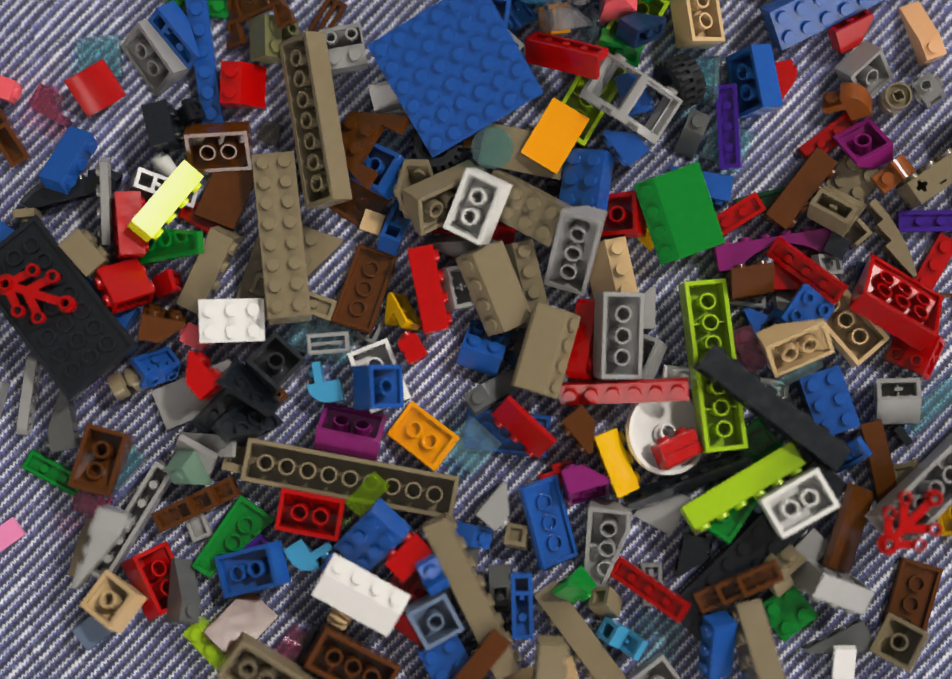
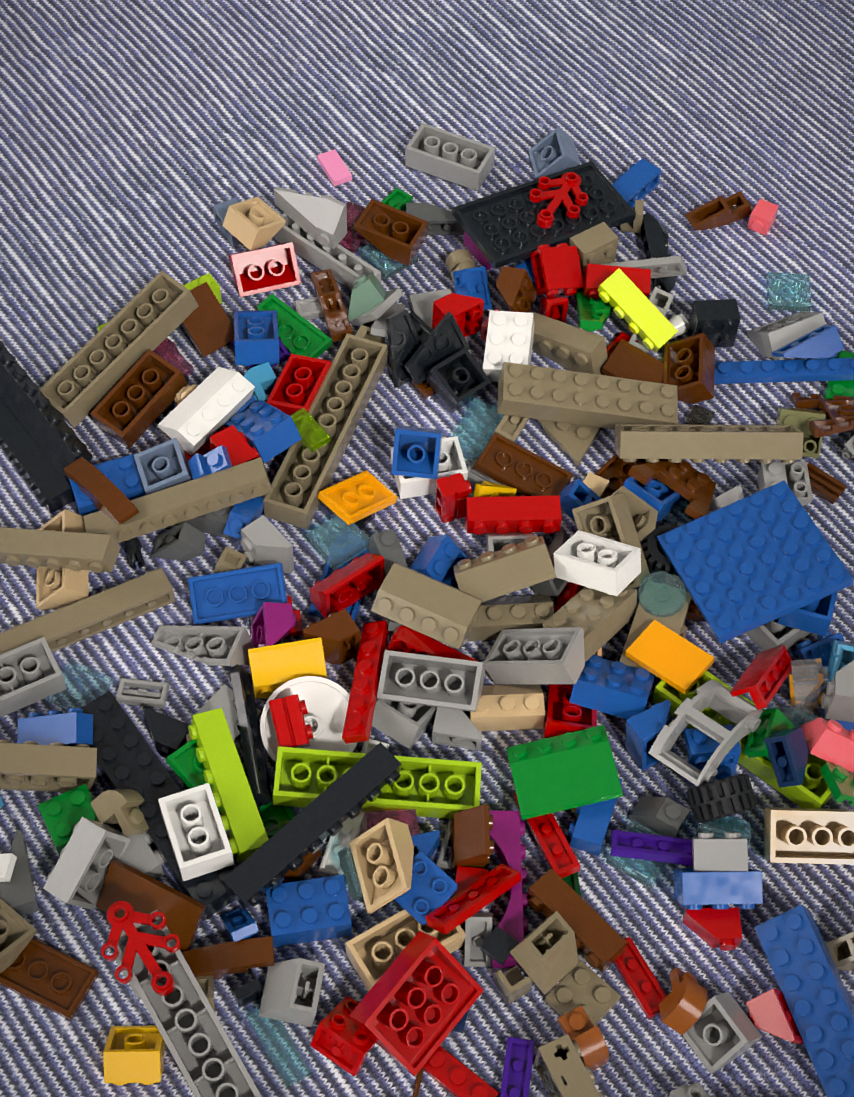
camera: 95 degrees right, 30 degrees down
light grey beam [16,353,42,436] -> none
clear pink arch [27,83,73,129] -> none
blue brick [38,126,98,195] -> none
red slope [64,59,127,117] -> none
dark grey slope [166,558,201,625] -> none
black bracket [178,98,207,129] -> none
red slope [220,61,267,109] -> none
light grey tile [306,331,351,356] -> none
dark azure brick [306,361,345,403] -> none
magenta slope [314,403,387,461] -> none
blue slope [511,571,534,639] -> none
green slope [551,565,596,603] -> none
dark tan panel [588,586,622,620] -> none
dark azure brick [595,616,648,661] -> none
red plate [610,556,692,623] -> none
reddish brown slope [692,559,785,614] -> none
magenta slope [833,117,893,169] -> none
dark tan slope [865,198,917,278] -> none
dark tan wheel [877,82,913,115] -> none
none -> light grey brick [692,832,748,871]

